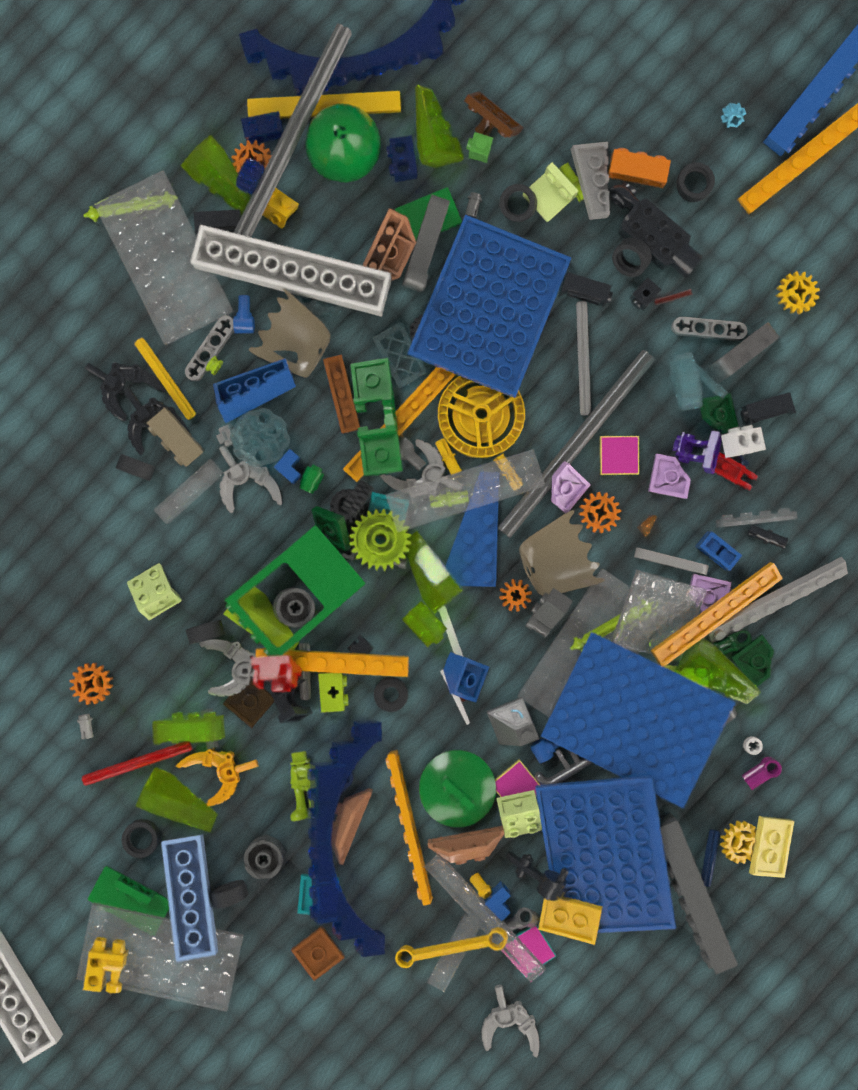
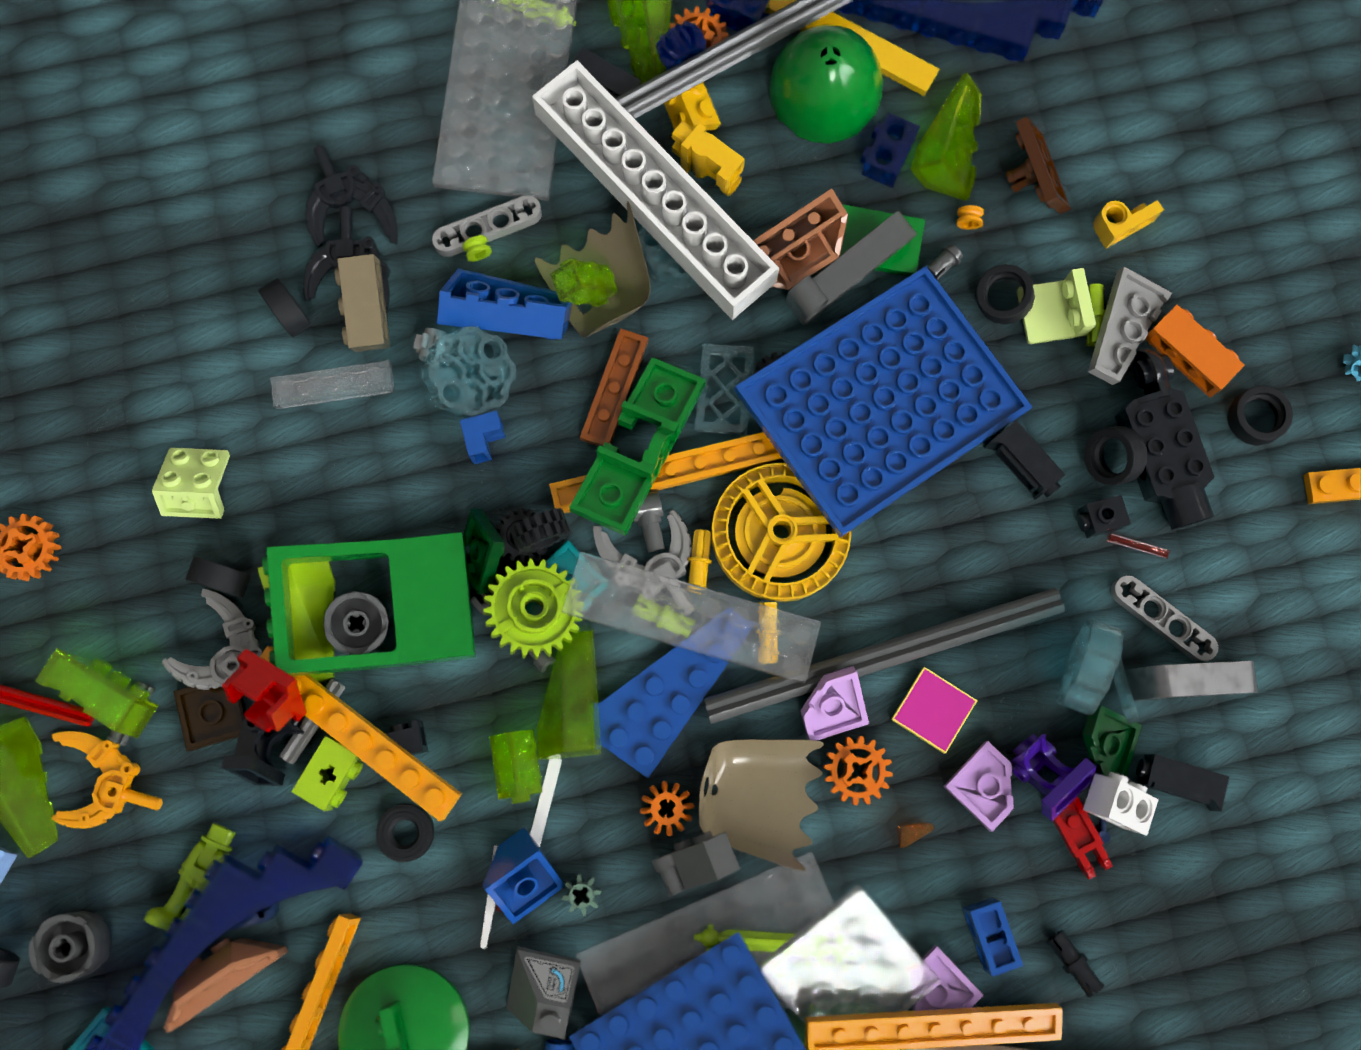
camera: 35 degrees right, 10 degrees down
yellow axle [135,338,196,420] -> none
light grey bar [219,445,282,513] -> none
blue pin [233,295,255,334] -> none
green brick [299,464,325,494] -> none
bright green brick [466,132,493,163] -> none
light grey axle [576,301,591,415] -> none
light grey beam [634,548,709,575] -> none
clear plate [716,508,798,528] -> none
yellow gear [776,271,820,314] -> none
none -> clear neon green brick [550,258,618,307]
none -> sand green gear [562,874,602,916]
none -> yellow hips [672,121,745,196]
none -> light orange bush [956,205,984,230]
none -> yellow plate [1093,200,1164,249]

